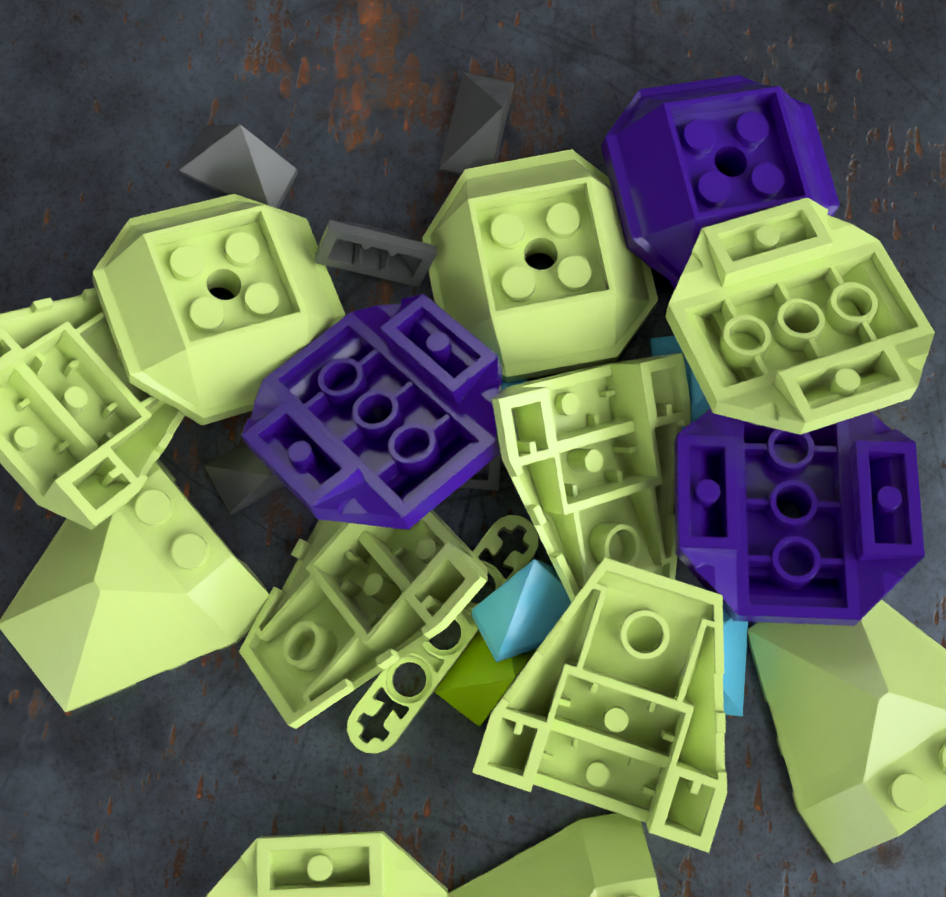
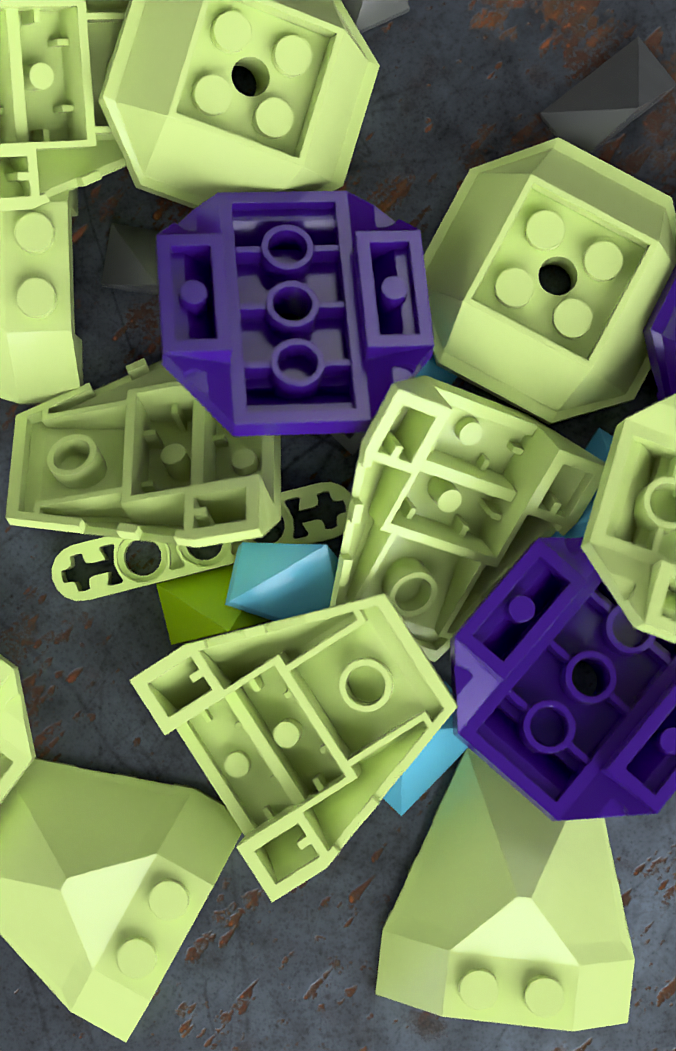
camera: 35 degrees right, 10 degrees up
dark grey slope [314,220,437,287] -> none

